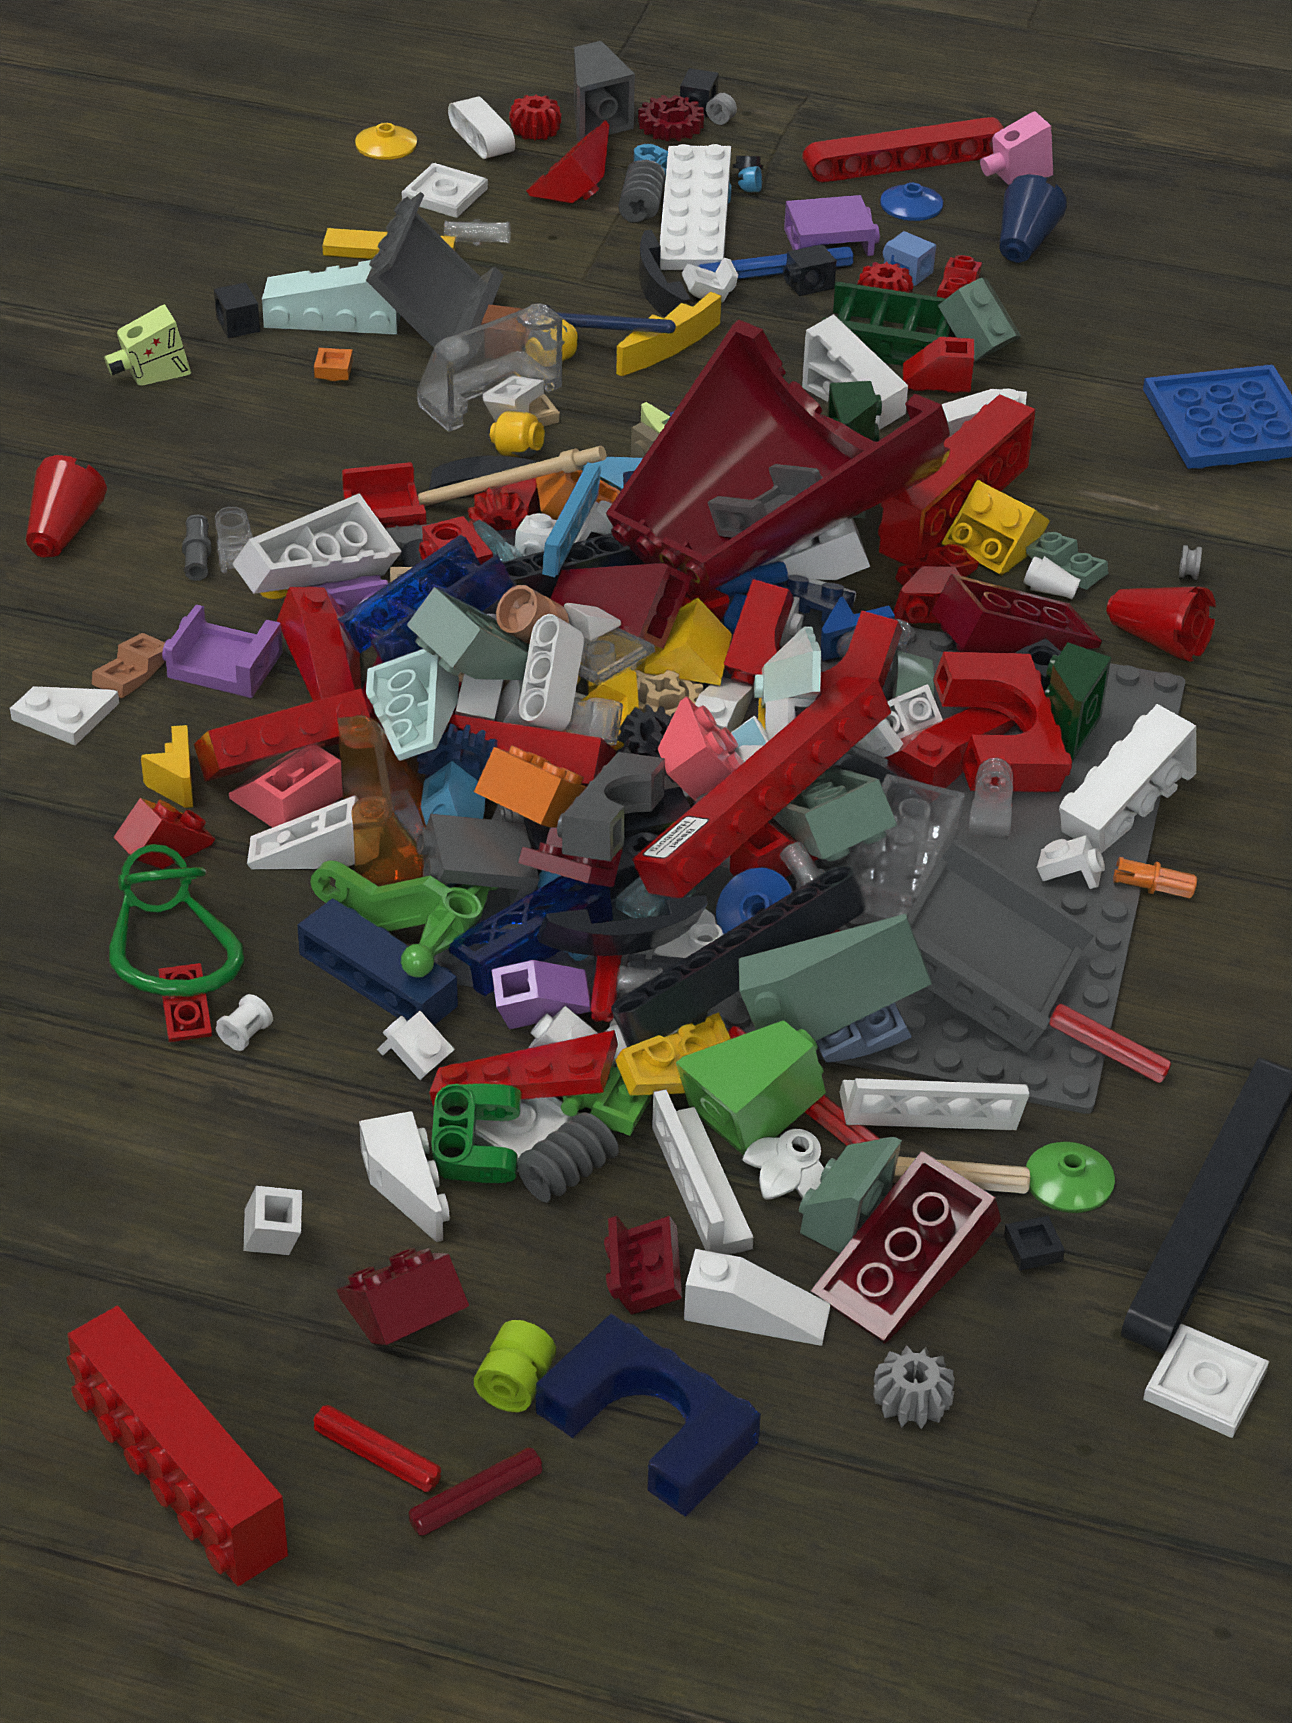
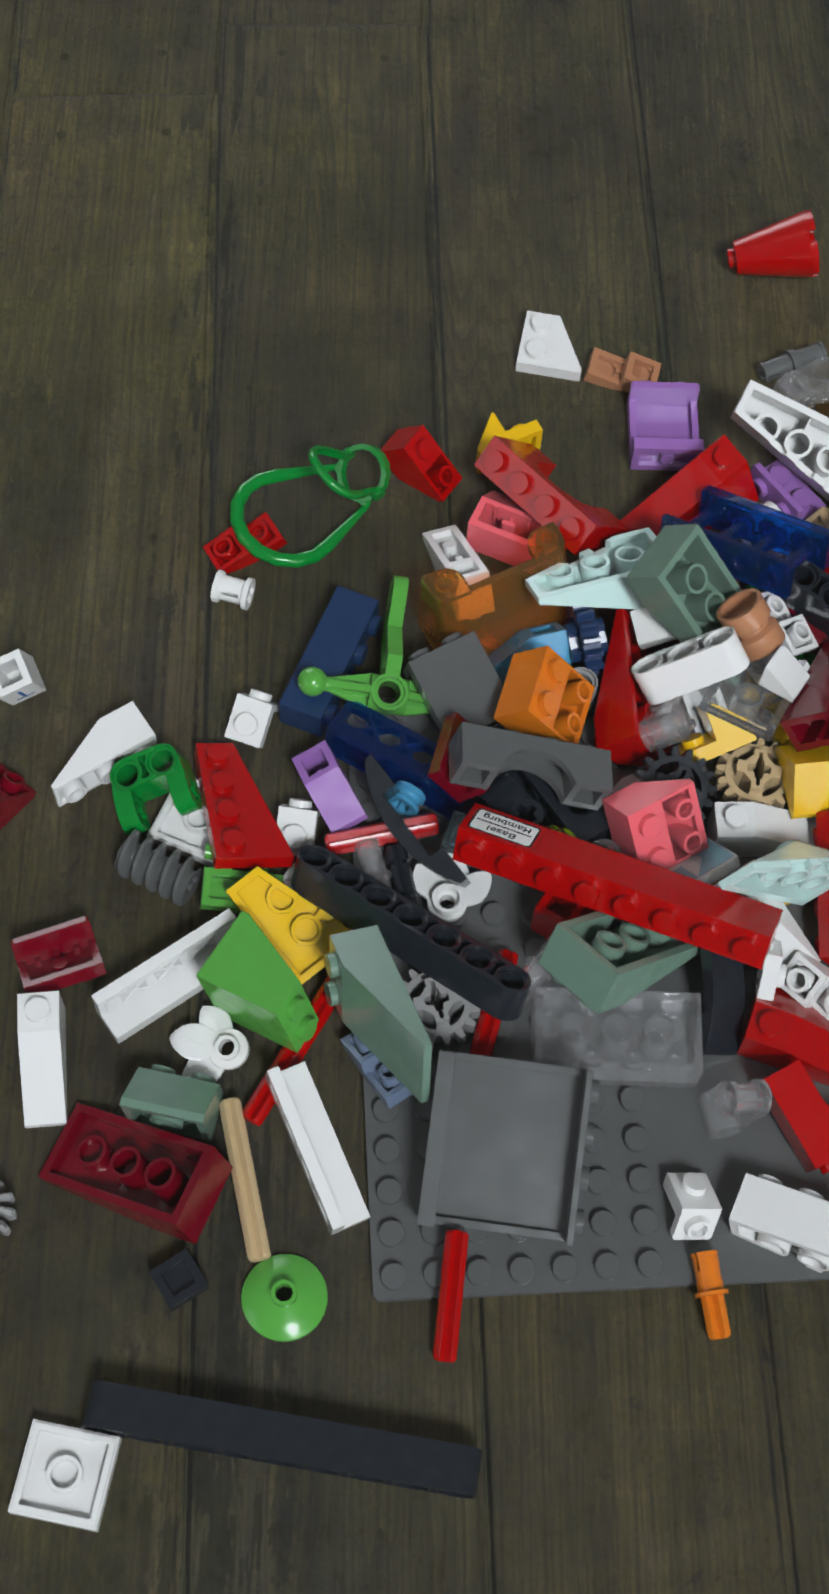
camera: 70 degrees right, 20 degrees up
blue dish [716,868,793,934] -> none

